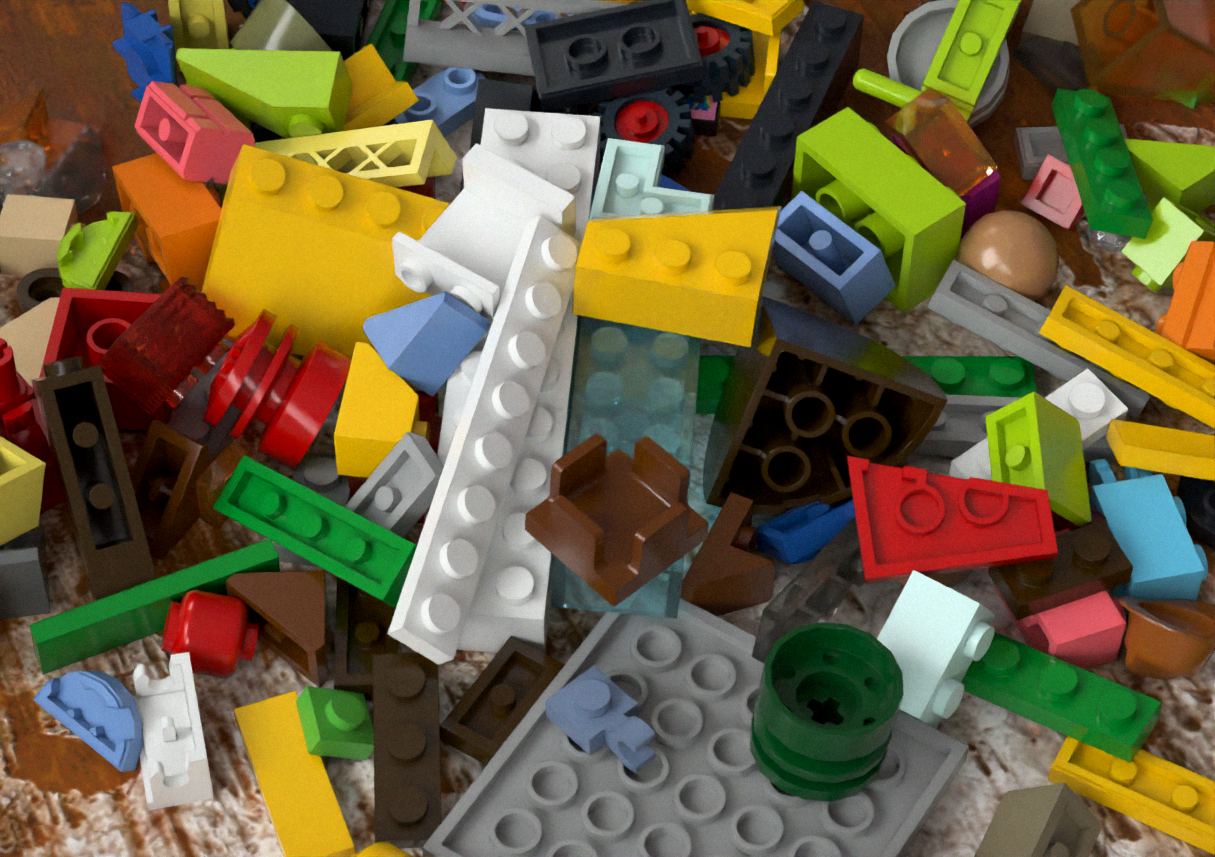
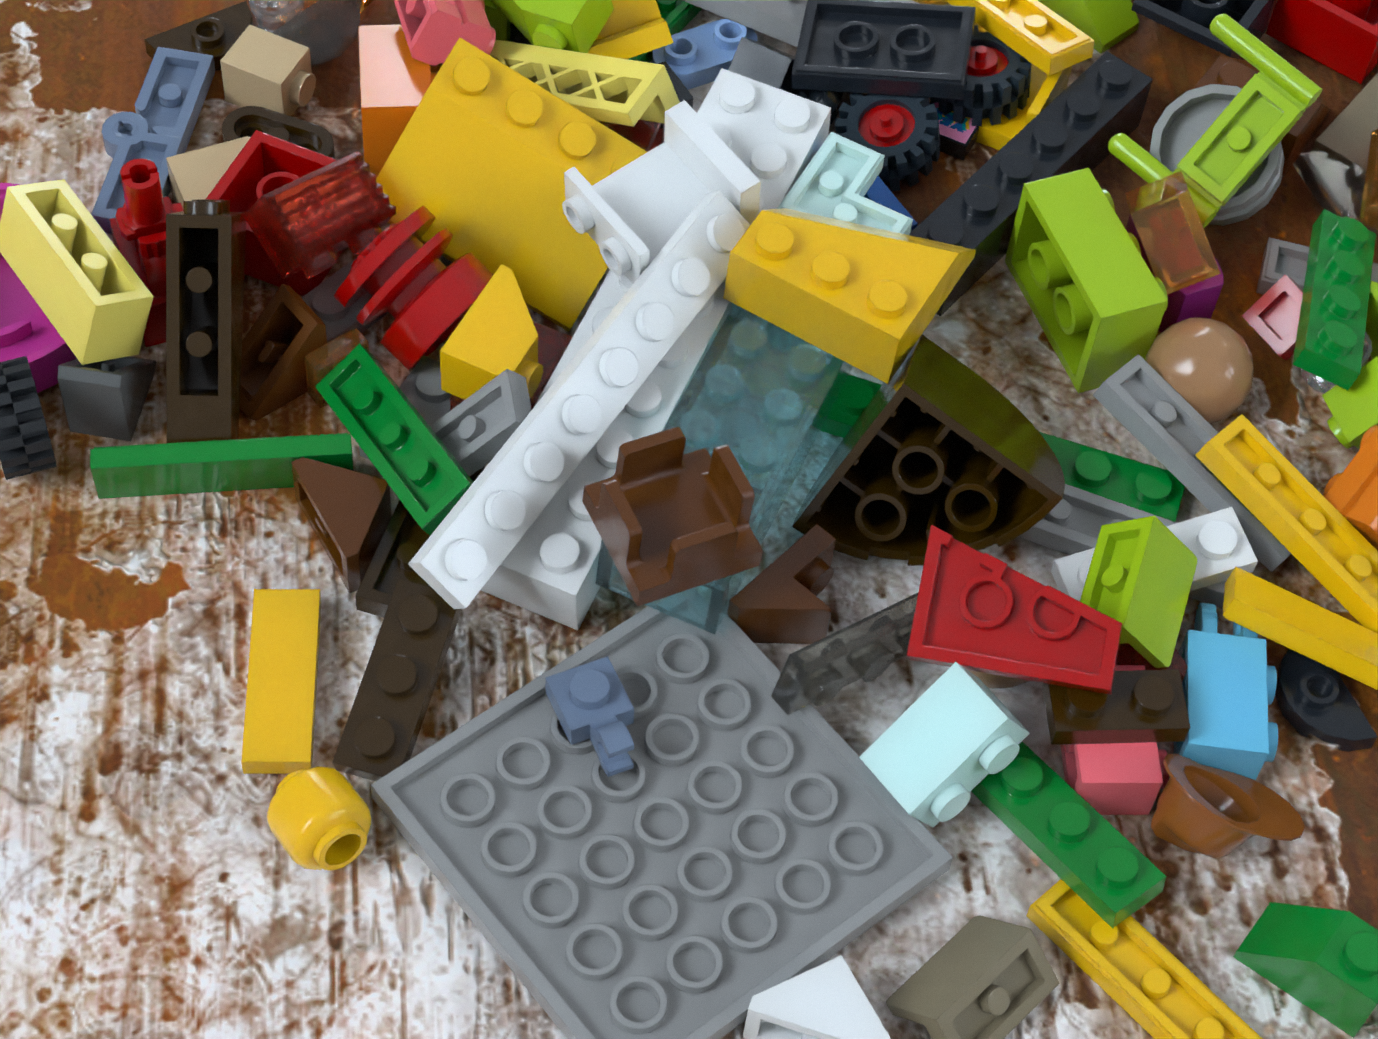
camera: 15 degrees right, 5 degrees up
medium blue plate [33,671,143,772] -> none
lime plate [57,211,138,290] -> none
white hinge [133,652,214,811] -> none
red head [161,590,259,678] -> none
bright green plate [296,686,374,761] -> none
medium blue slope [363,291,490,397] -> none
dark brown plate [440,636,565,765] -> none
dark green wheel [750,622,904,802] -> none
blue plate [756,496,858,564] -> none
medium blue brick [772,191,896,326] -> none

